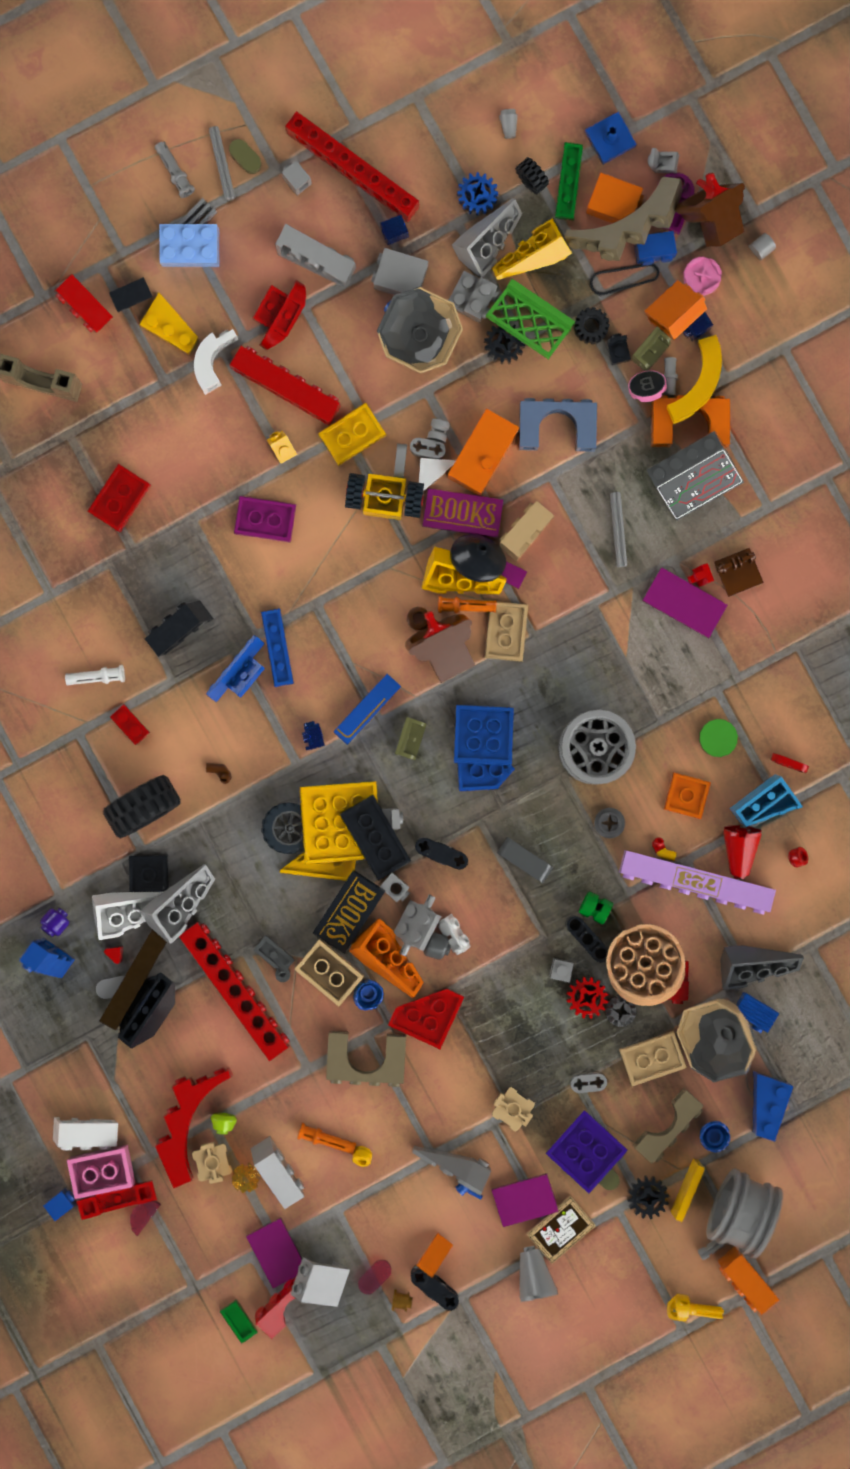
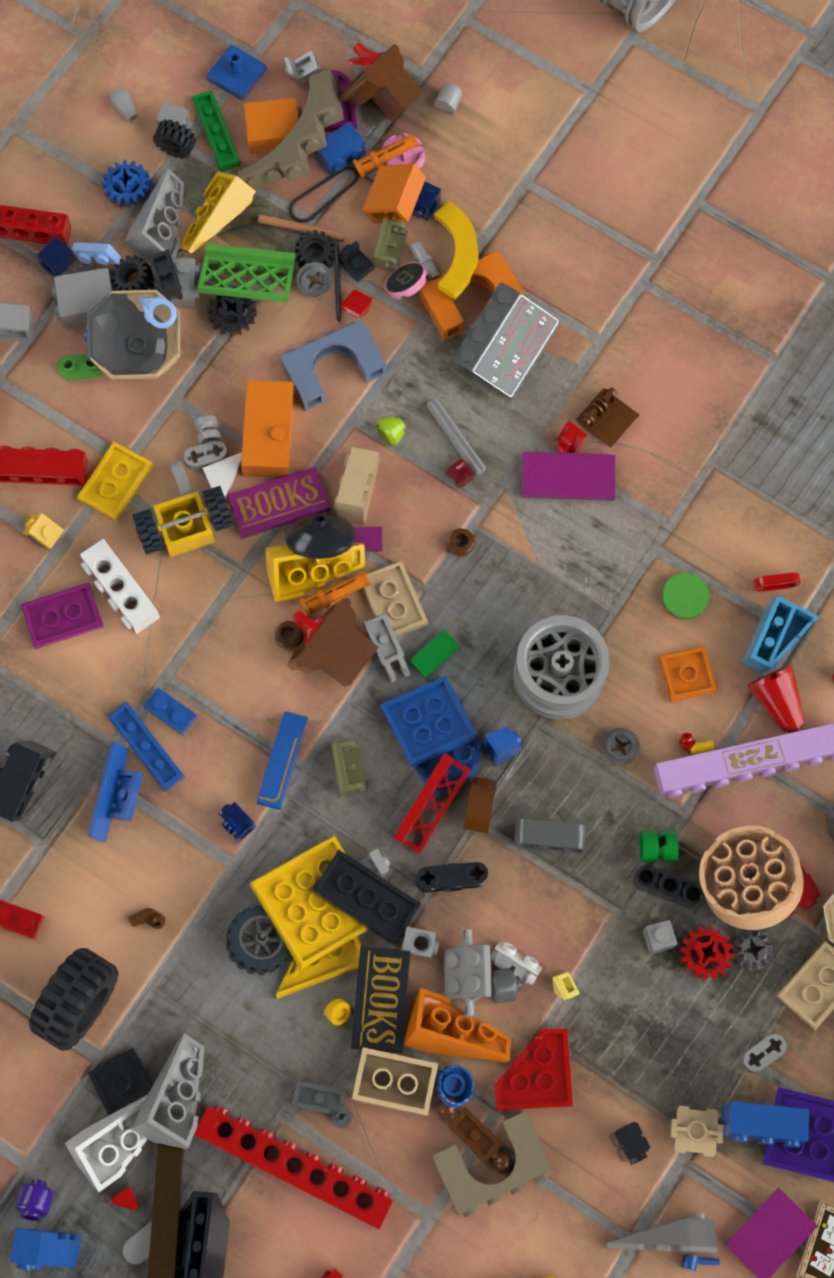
camera: 25 degrees left, 15 degrees down
none -> bright green plate [57,354,103,380]
none -> light blue plate [71,242,121,265]
none -> white brick [80,538,160,634]
none -> black tyre [110,255,155,291]
none -> light blue piece [138,296,177,329]
none -> blue plate [144,687,197,736]
none -> black hinge [148,249,183,303]
none -> light grey brick [156,102,192,129]
none -> nougat bar [258,214,346,242]
none -> flat silver gear [296,261,332,297]
none -> yellow tile [323,998,351,1025]
none -> black piece [334,241,341,322]
none -> red slope [340,289,373,318]
none -> orange pin [352,133,419,178]
none -> light grey hinge [363,613,410,683]
none -> lime cone [376,416,406,446]
none -> red fence [393,753,471,854]
none -> green tile [409,630,460,679]
none -> reddish brown plate [437,1097,513,1173]
none -> dark red wheel [446,459,476,488]
none -> reddish brown piece [446,528,476,556]
none -> reddish brown brick [464,776,497,833]
none -> blue slope [483,727,522,767]
none -> light yellow slope [553,972,579,1001]
none -> black brick [609,1122,651,1165]
none -> blue wedge [721,1101,809,1148]

